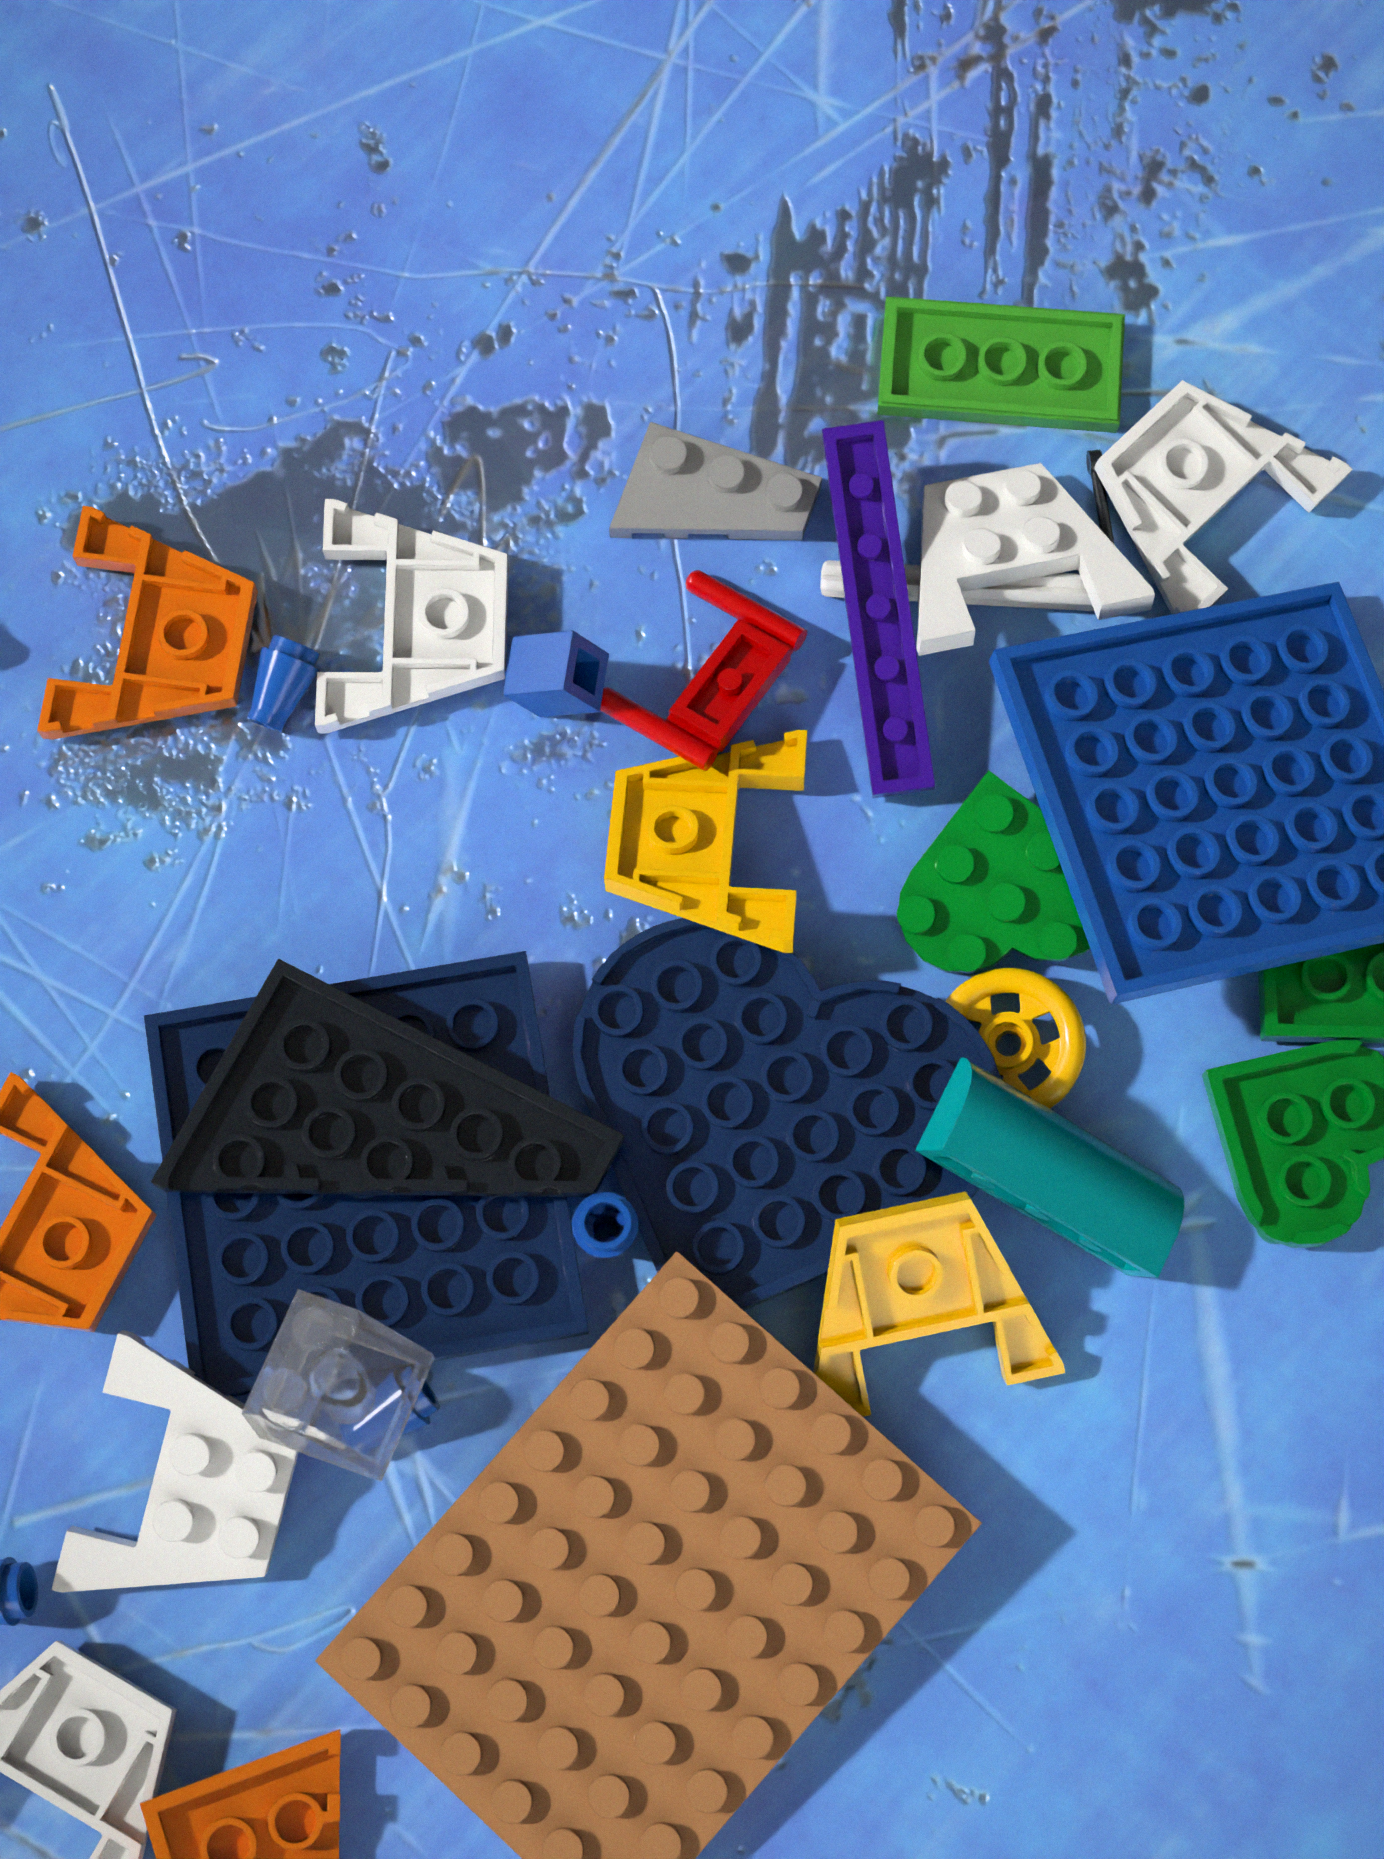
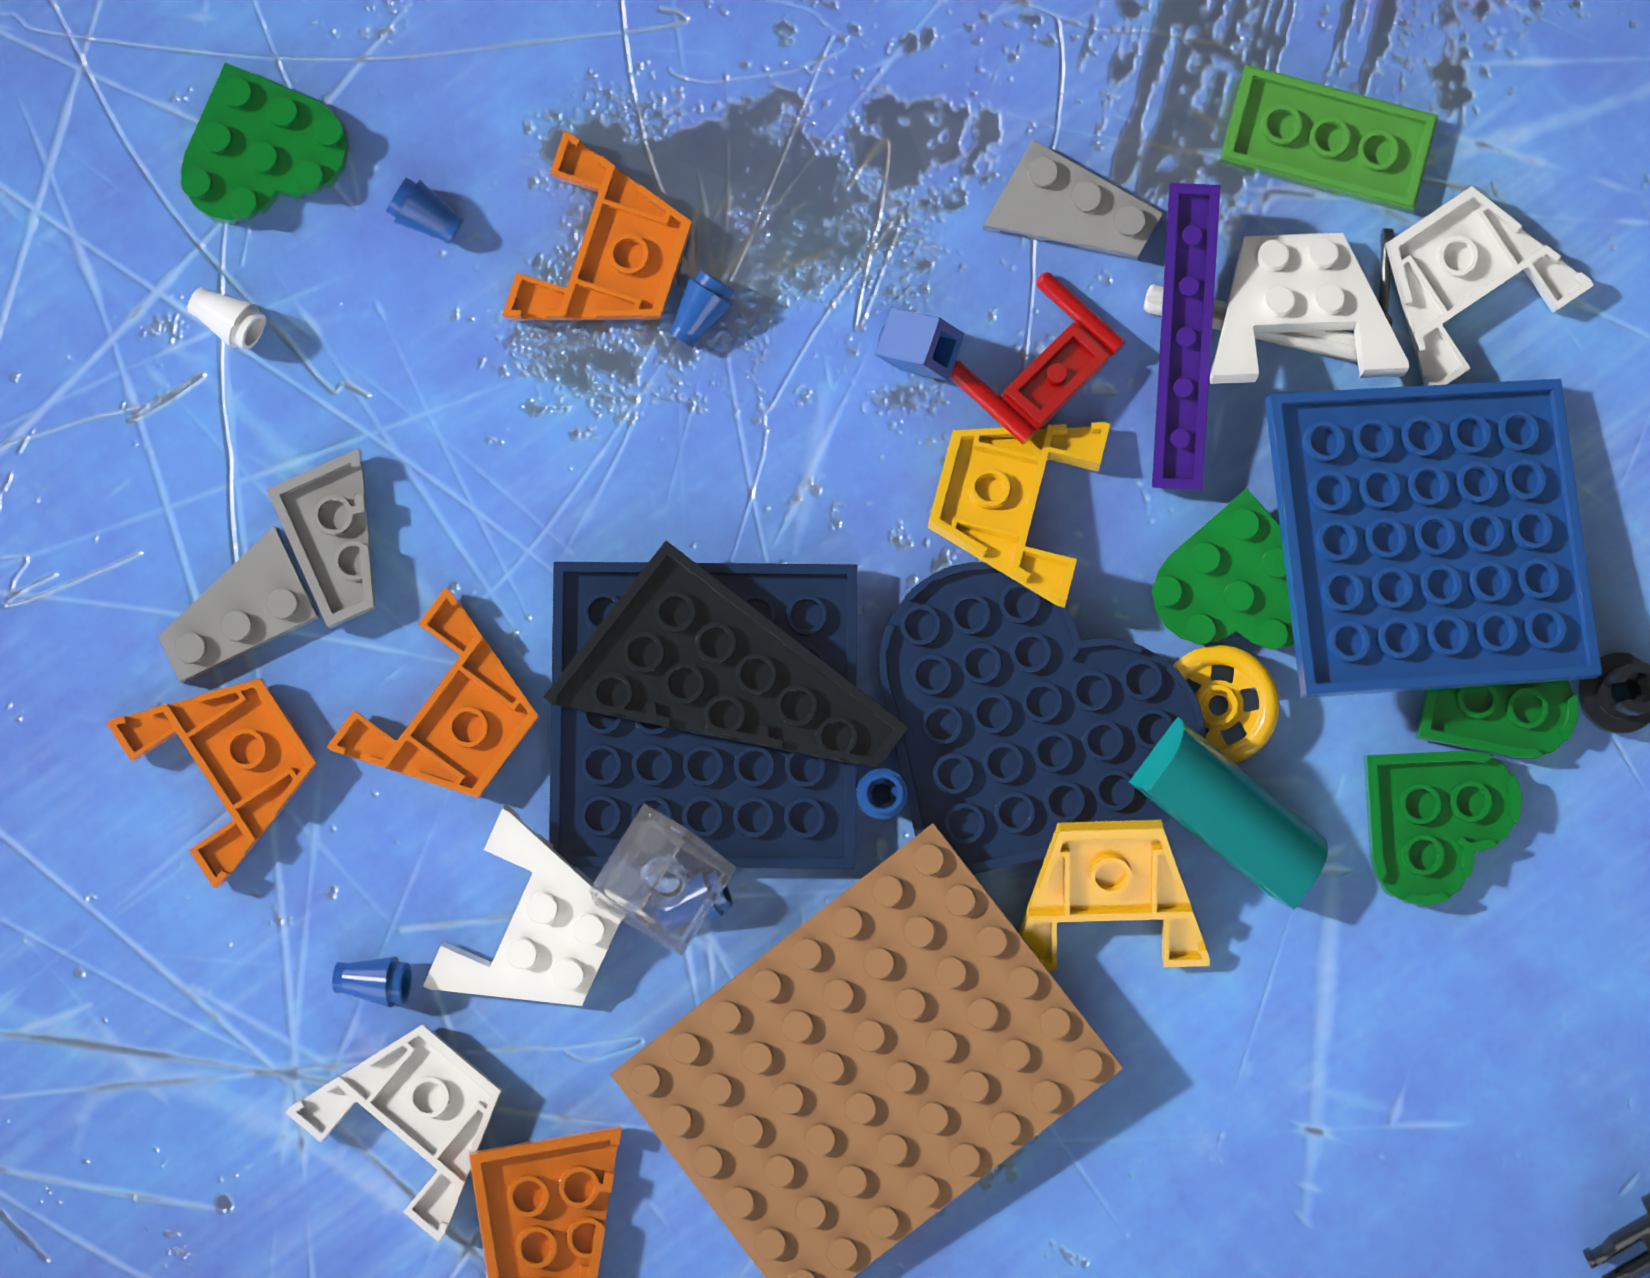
camera: 10 degrees right, 10 degrees up
white wing [315,499,509,733] -> none

